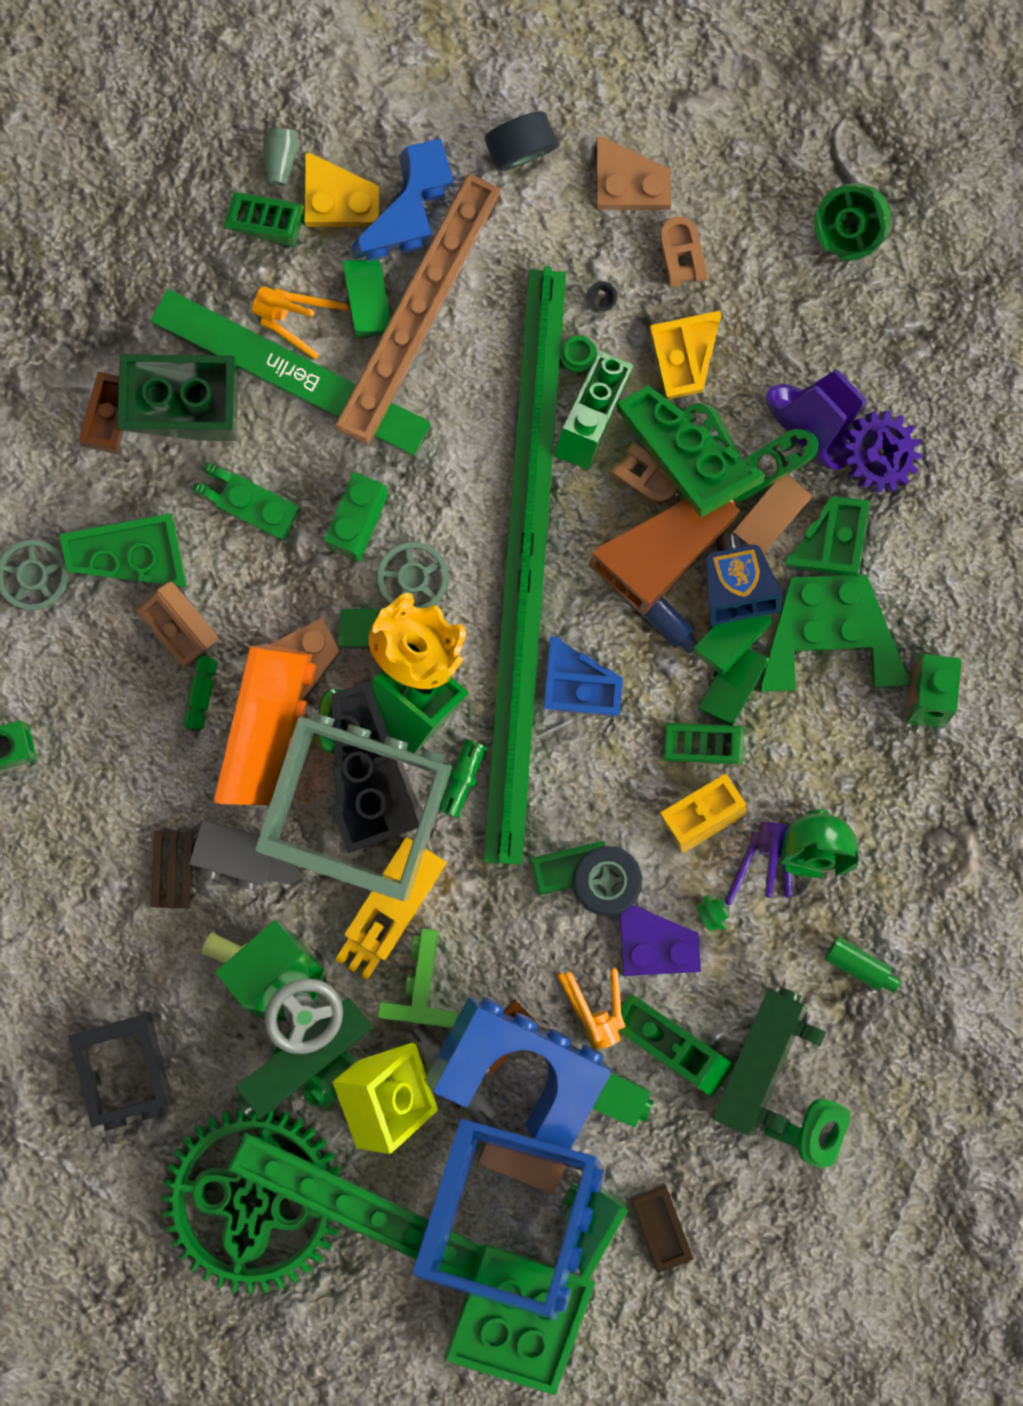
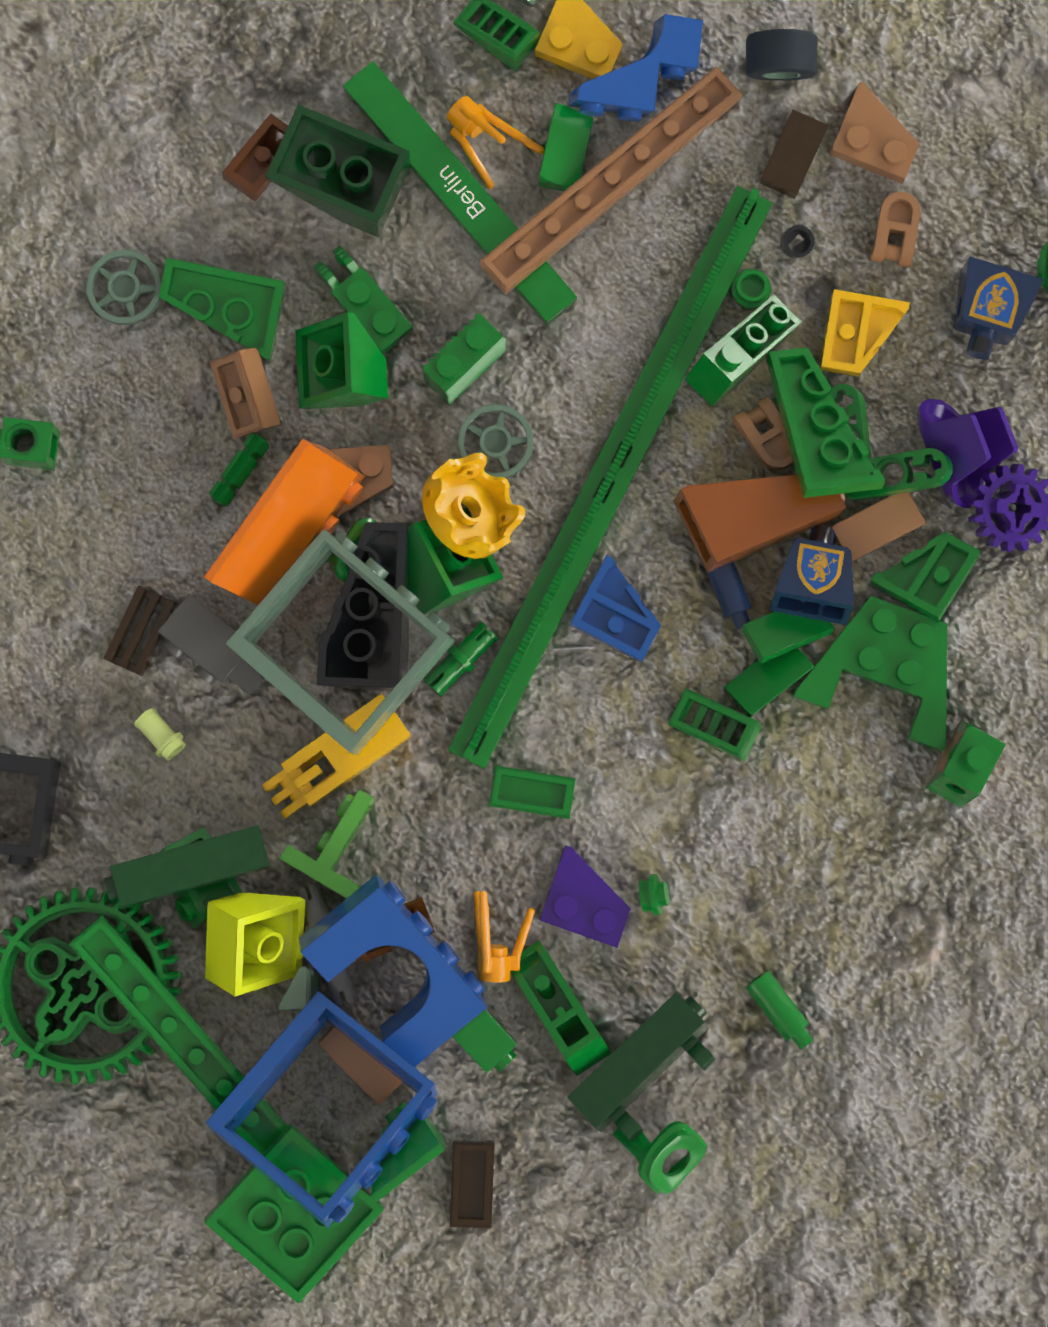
camera: 20 degrees right, 0 degrees up
green piece [215,919,343,1054] -> none
green slope [338,608,378,649] -> none
black wheel [572,846,643,916] -> none
yellow hinge [660,773,747,854] -> none
dark purple plant [725,822,792,905] -> none
green cylinder [781,809,859,878] -> none
none -> sand green slope [278,967,320,1012]
none -> green slope [295,312,388,409]
none -> dark brown tile [759,109,829,199]
none -> dark blue torso [954,256,1043,360]

